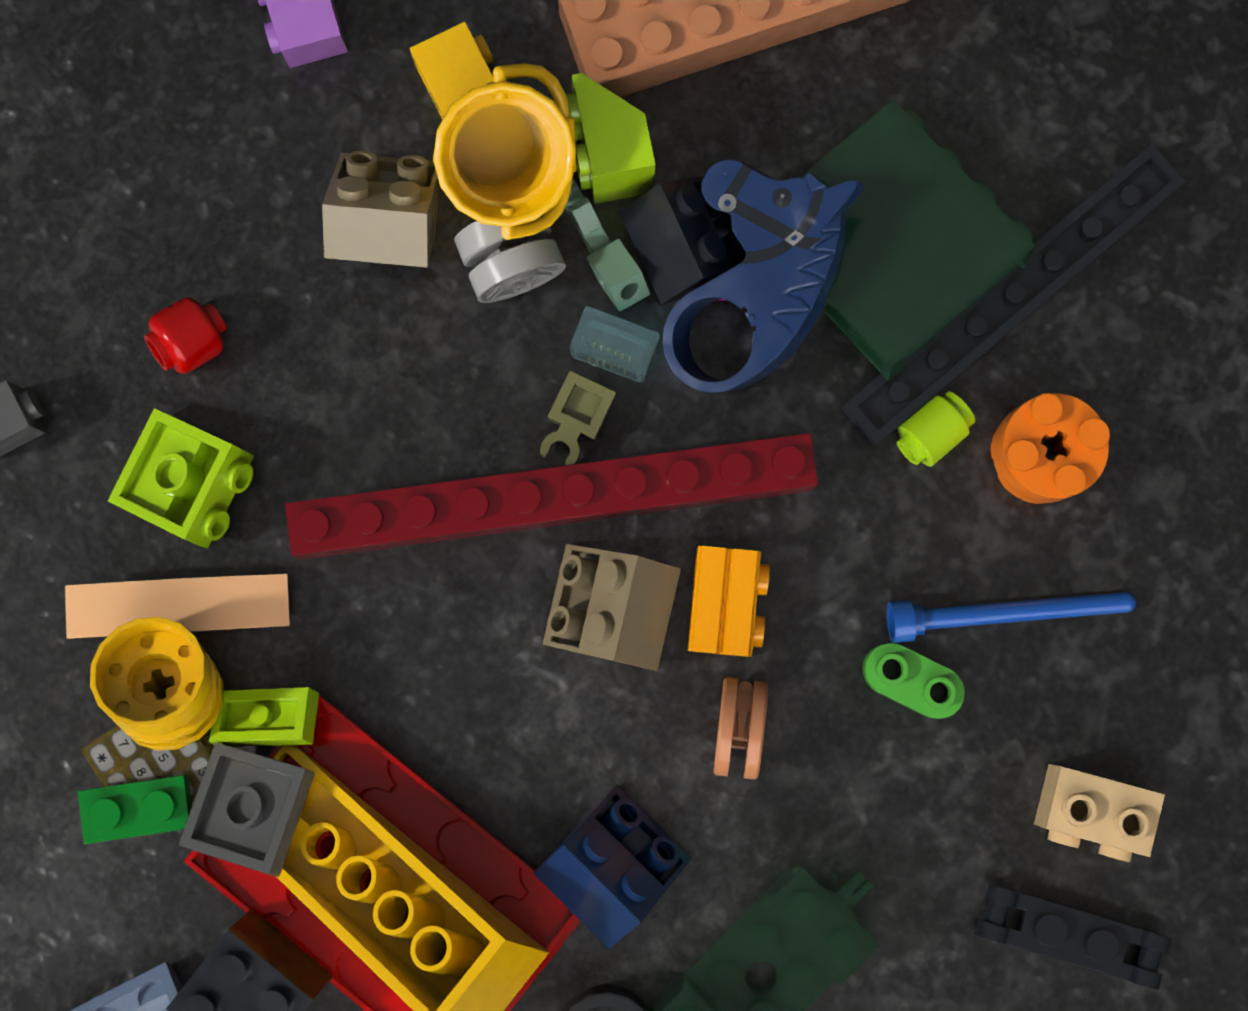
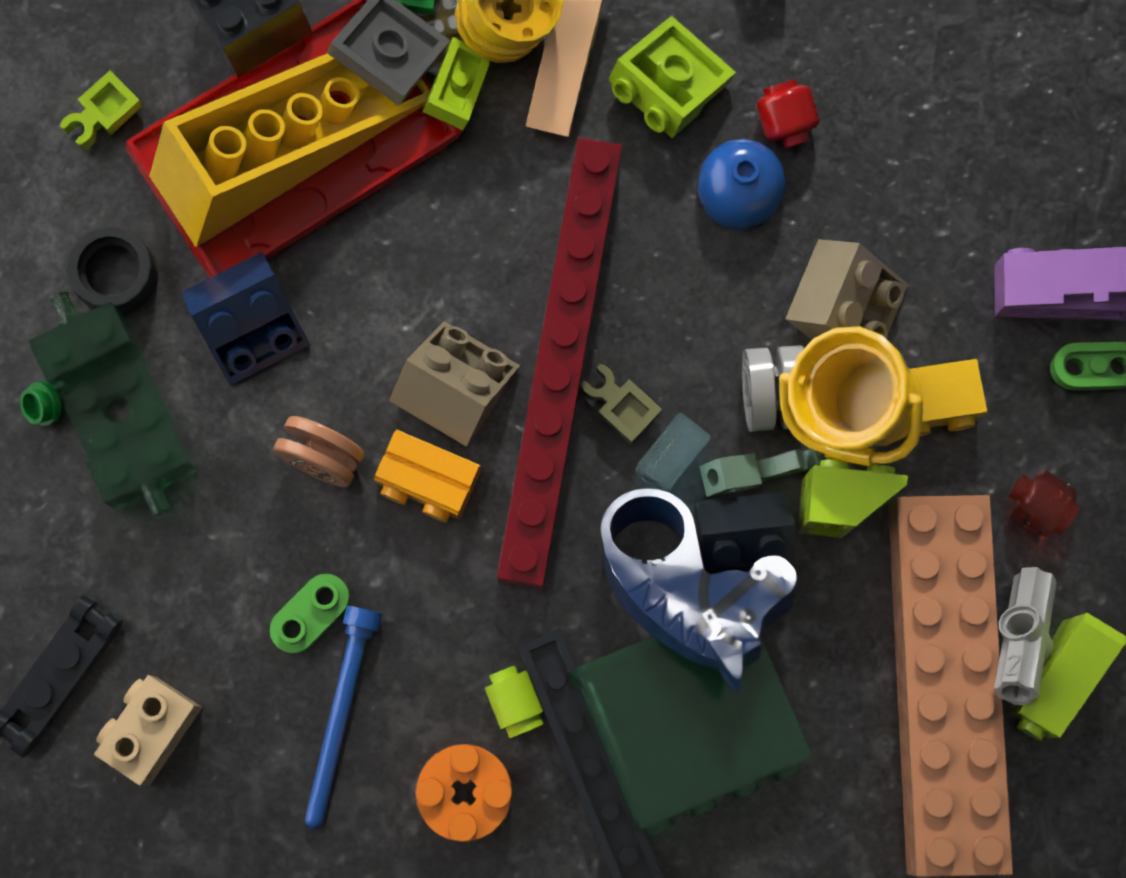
camera: 110 degrees right, 5 degrees down
none -> blue cylinder [696,138,786,231]

